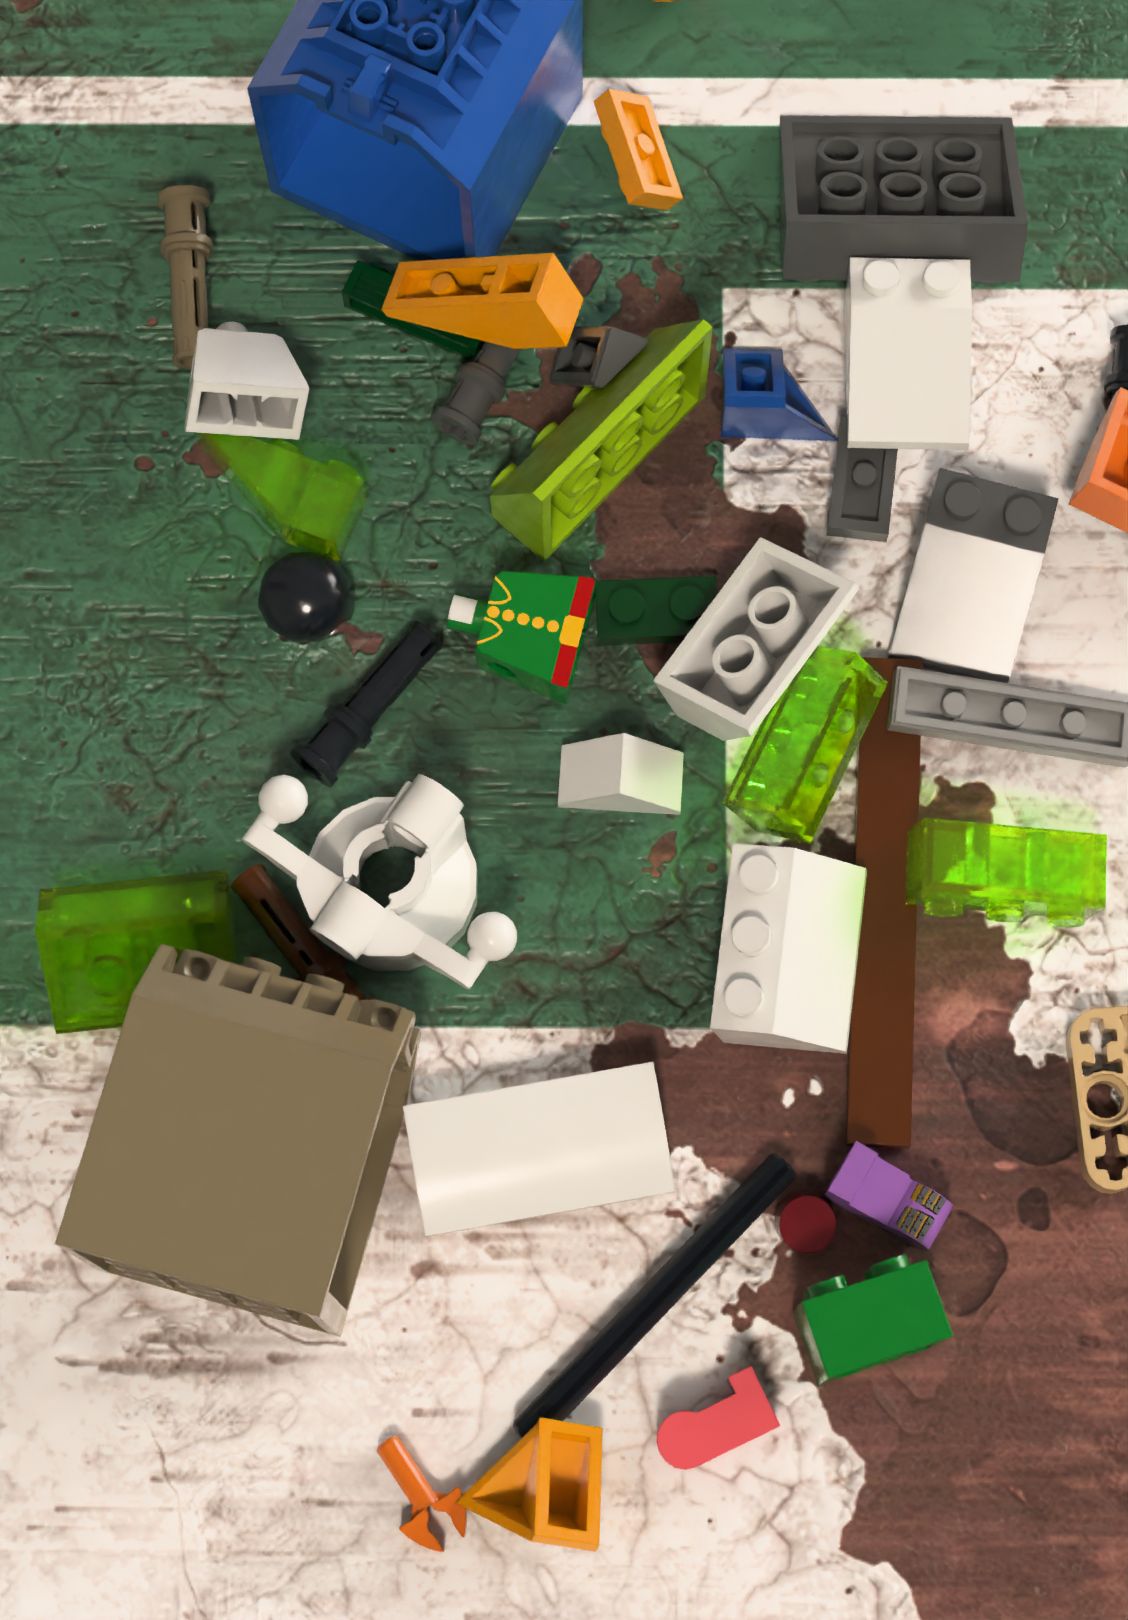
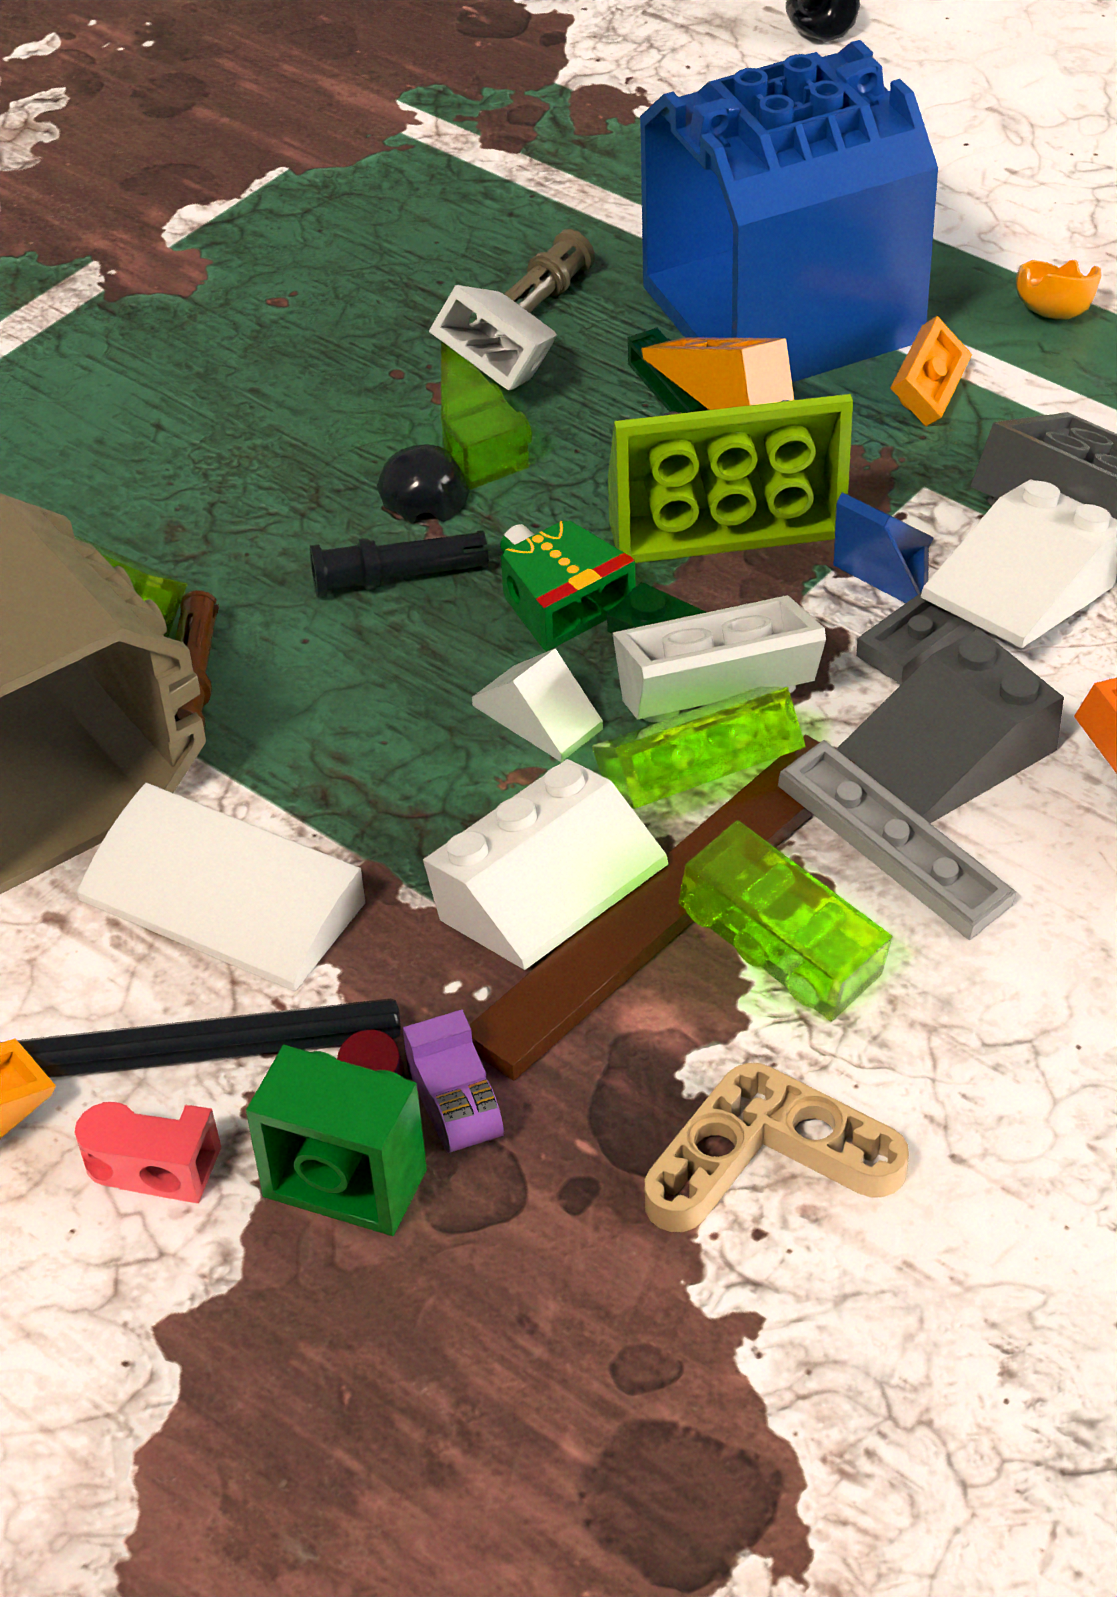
camera: 40 degrees right, 30 degrees down
white piece [241,774,517,990] -> none

